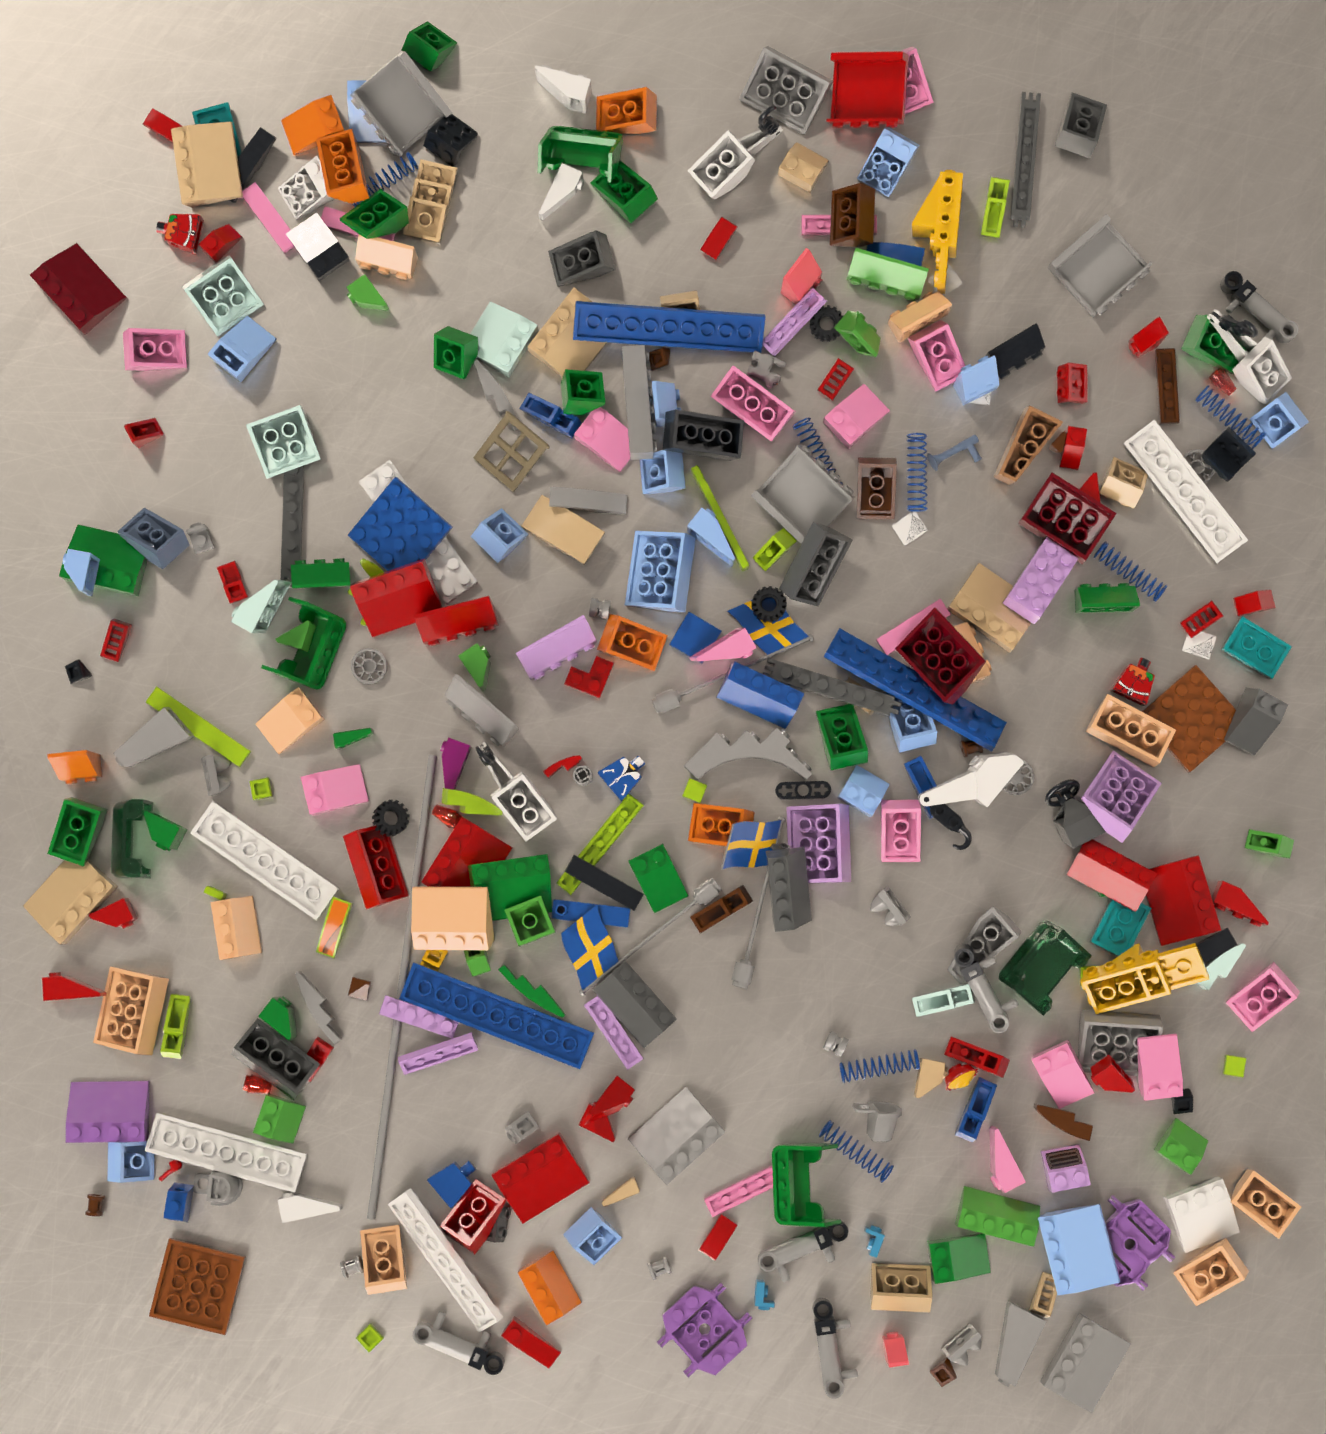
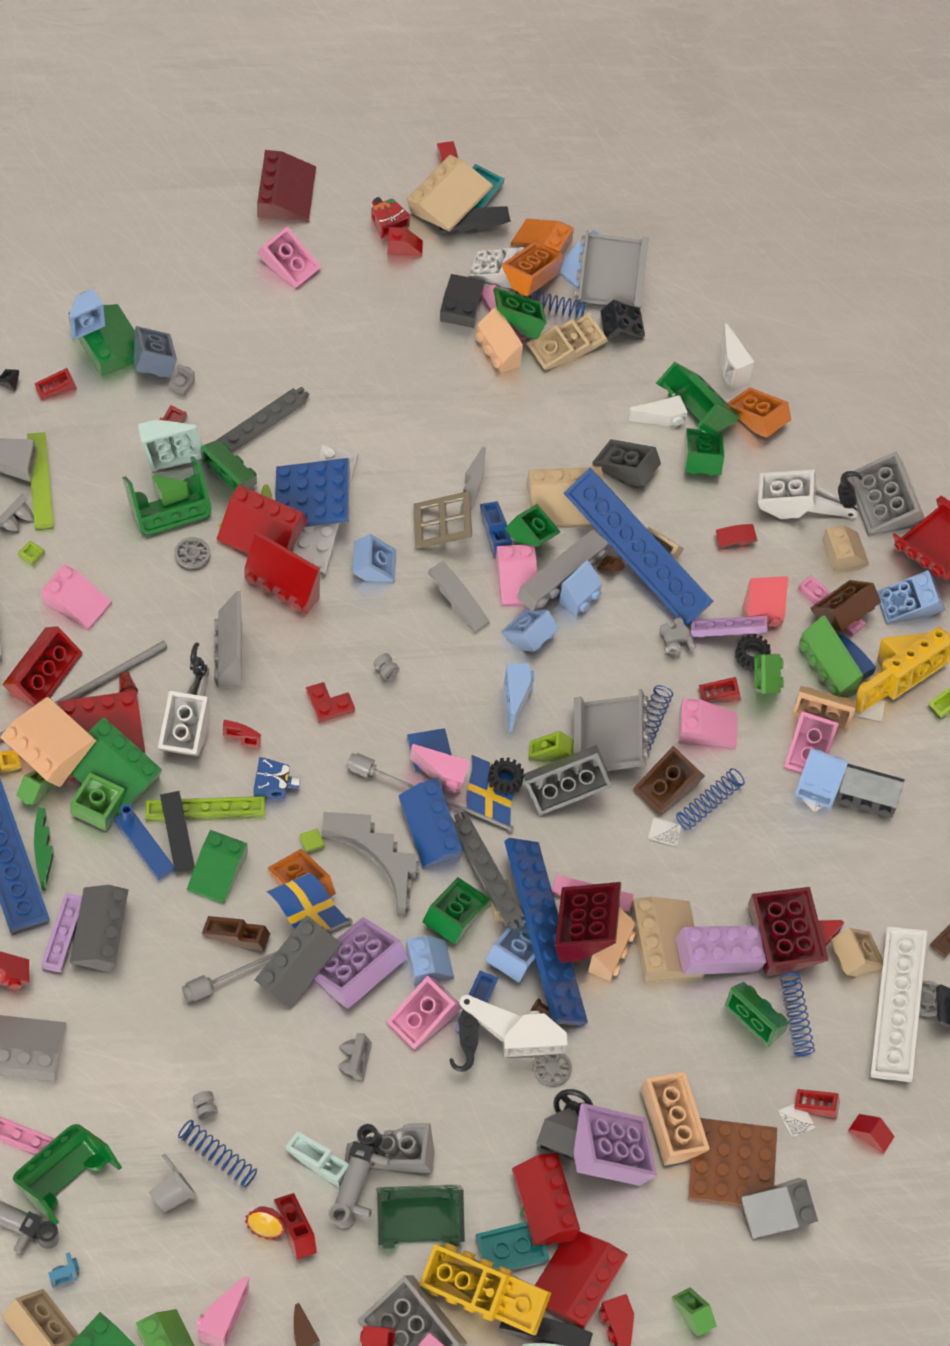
camera: 40 degrees right, 25 degrees down
red slope [124,418,164,448] -> none
light aqua slope [182,255,264,337] -> none
light blue slope [208,316,277,382] -> none
bright pink tile [242,182,294,254] -> none
light aqua slope [246,405,321,479] -> none
light nougat slope [256,687,325,754] -> none
green slope [333,728,374,750] -> none
bright green slope [346,274,389,311] -> none
black tyre [372,800,410,837] -> none
green slope [401,21,457,71] -> none
green slope [434,326,478,379] -> none
magenta slope [440,737,471,789] -> none
lime slope [442,788,502,815] -> none
bright green slope [458,643,491,692] -> none
light aqua slope [470,301,539,378] -> none
lavender slope [516,615,597,680] -> none
tan slope [521,495,605,565] -> none
flag [561,878,722,995] -> none
light grey wheel [573,765,593,786] -> none
orange slope [597,614,668,671] -> none
light blue slope [625,531,696,613] -> none
black brick [663,409,744,461] -> none
lime tile [691,465,749,572] -> none
bright pink slope [711,366,796,442] -> none
black beam [775,781,831,800] -> none
blue piece [819,1120,894,1183] -> none
tan slope [914,1058,948,1098] -> none
sand blue piece [927,435,982,471] -> none
blue slope [955,1077,997,1143] -> none
medium nougat wedge [993,405,1063,485] -> none
bright pink slope [1032,1040,1095,1109] -> none
reddish brown slope [1049,431,1067,454] -> none
red bracket [1057,362,1088,404] -> none
red slope [1059,426,1087,470] -> none
red torso [1110,658,1155,707] -> none
teal plate [1221,616,1292,680] -> none

